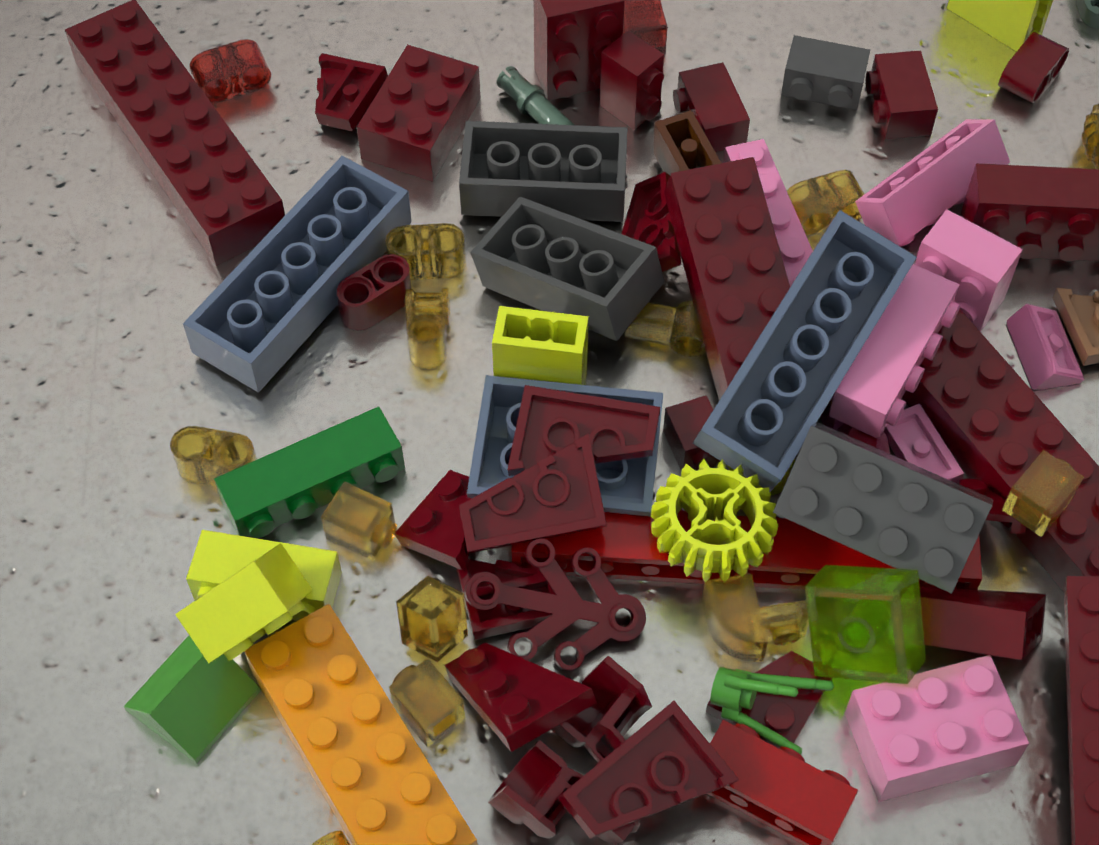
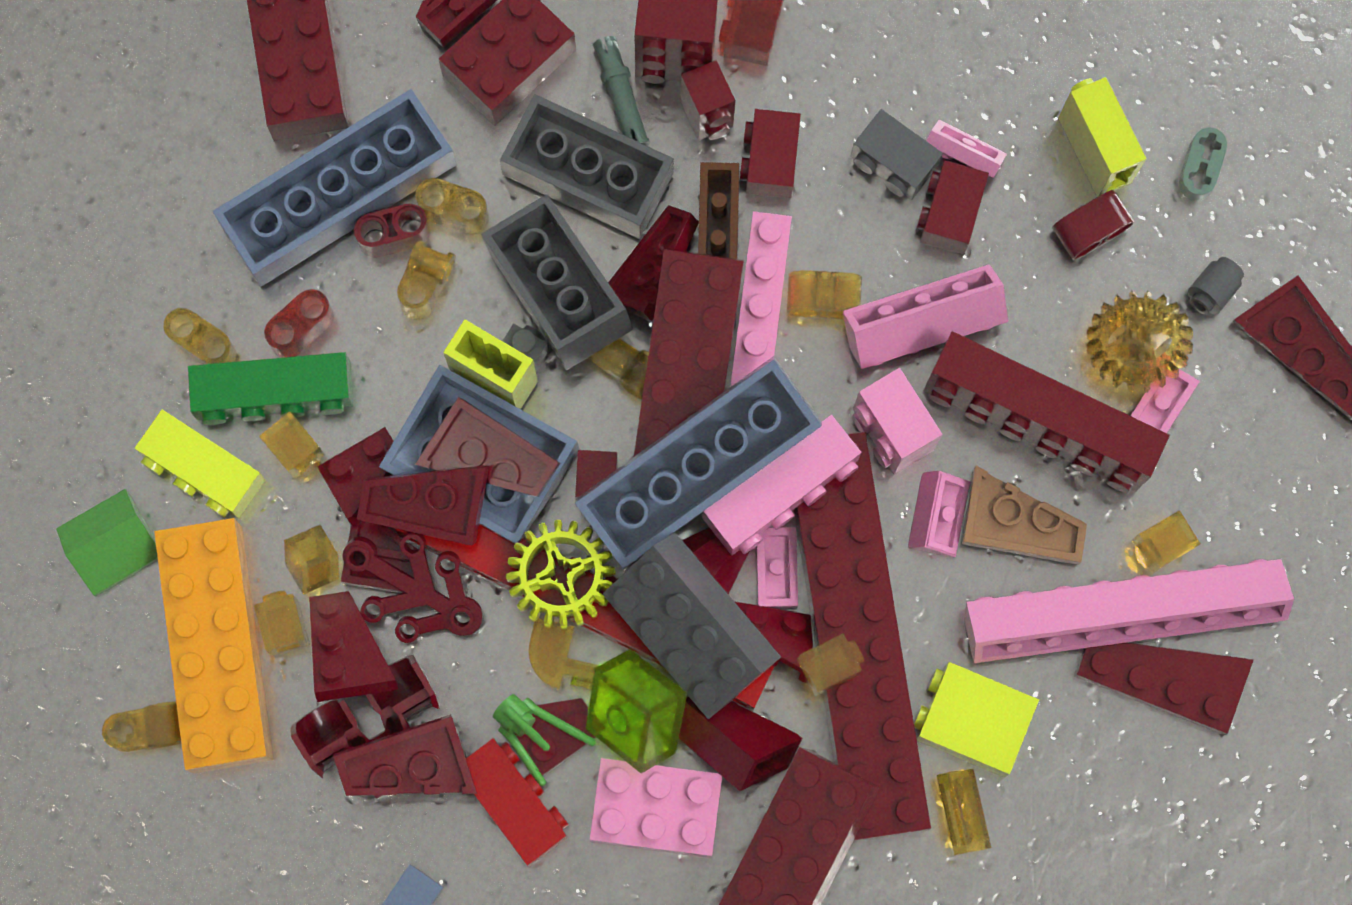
camera: 20 degrees right, 20 degrees up
neon yellow brick [175,543,313,663] -> none
none -> clear red beam [264,289,334,358]
none -> bright pink plate [926,120,1007,178]

